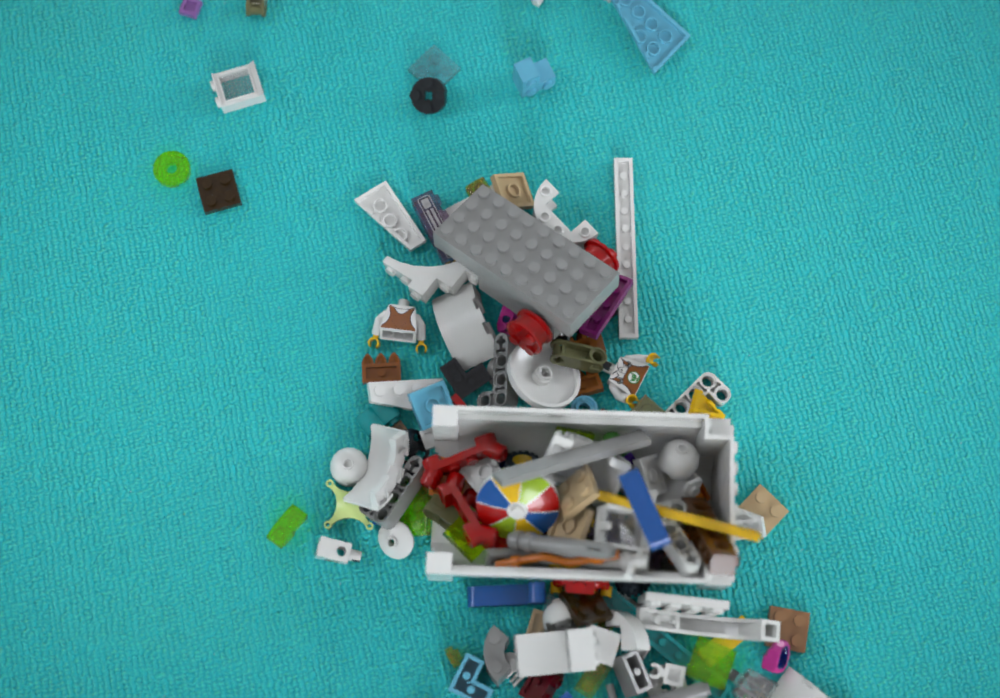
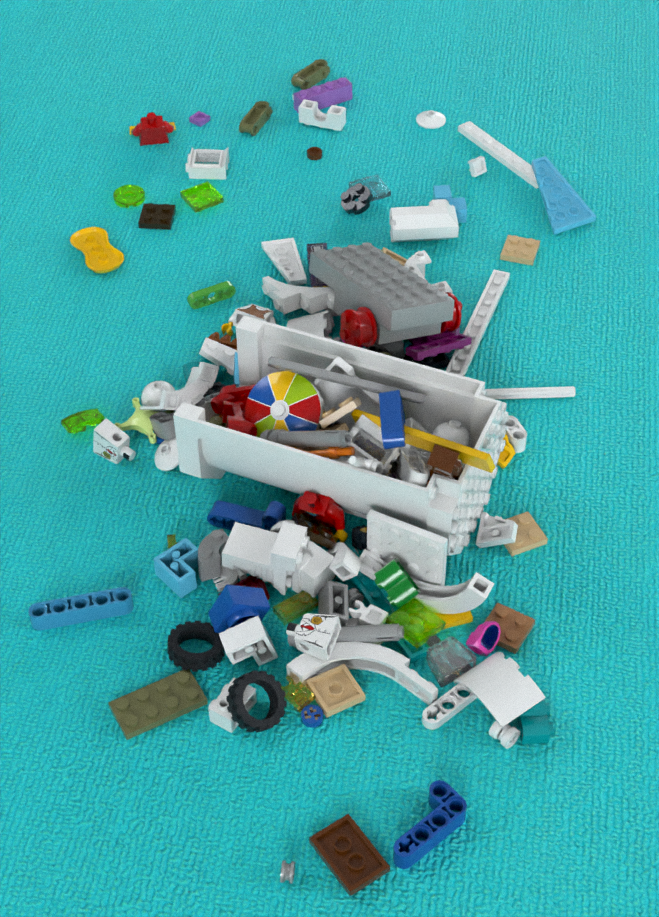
camera: 25 degrees right, 30 degrees down
none -> yellow plate [70,227,124,274]
none -> red torso [129,112,176,146]
none -> clear neon green plate [180,181,224,212]
none -> bright green beam [187,281,236,309]
none -> reddish brown tile [307,147,322,160]
none -> green brick [374,558,421,608]
none -> white brick [389,199,459,242]
none -> white axle [485,386,576,400]
none -> tan plate [500,235,540,266]

